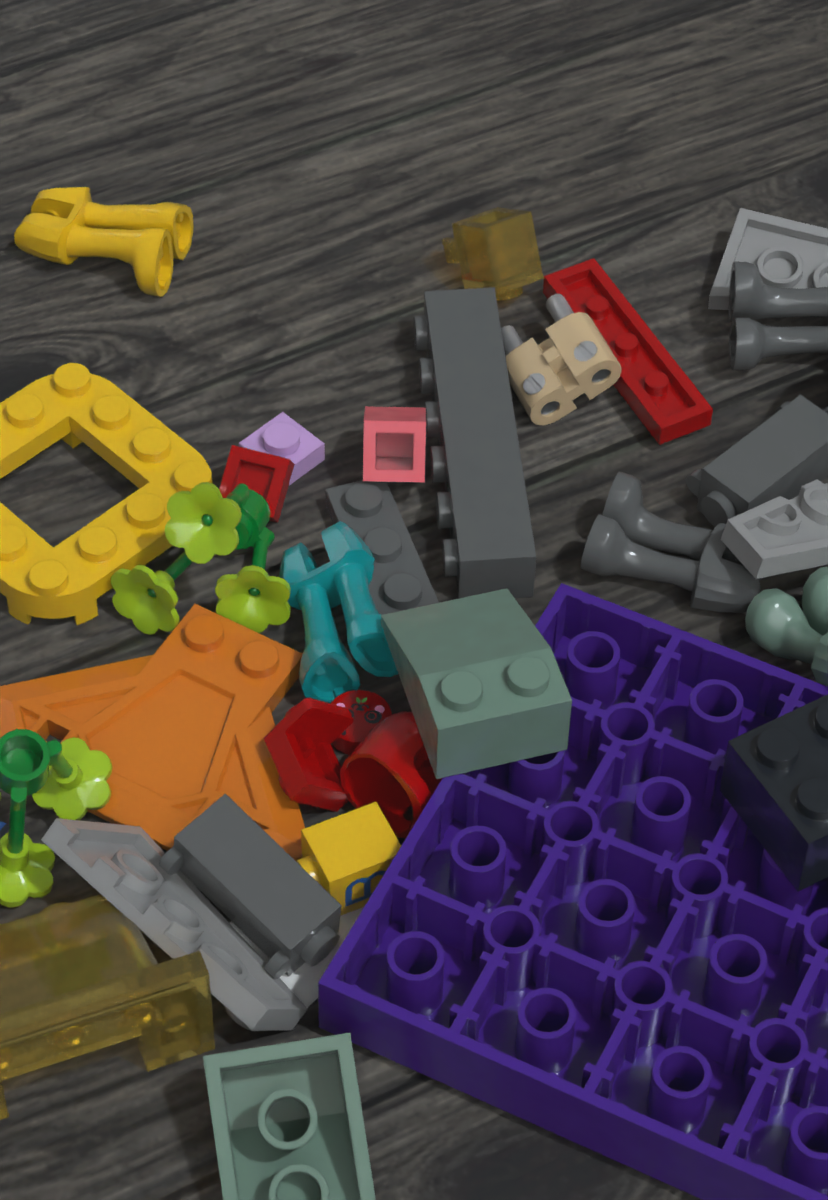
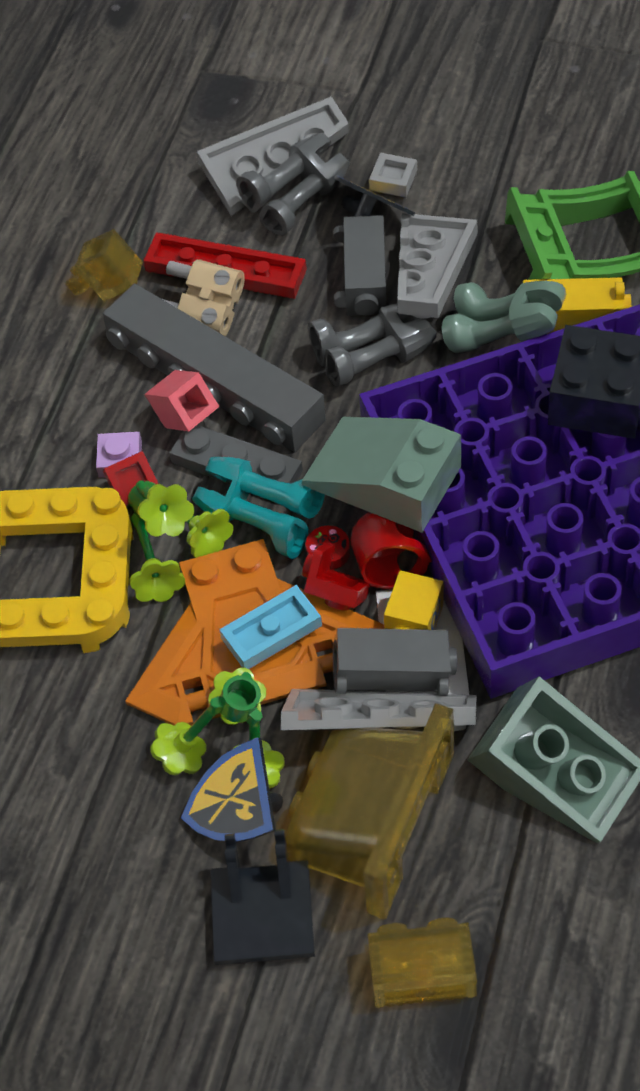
camera: 40 degrees left, 5 degrees up
none -> medium azure plate [219,585,322,669]

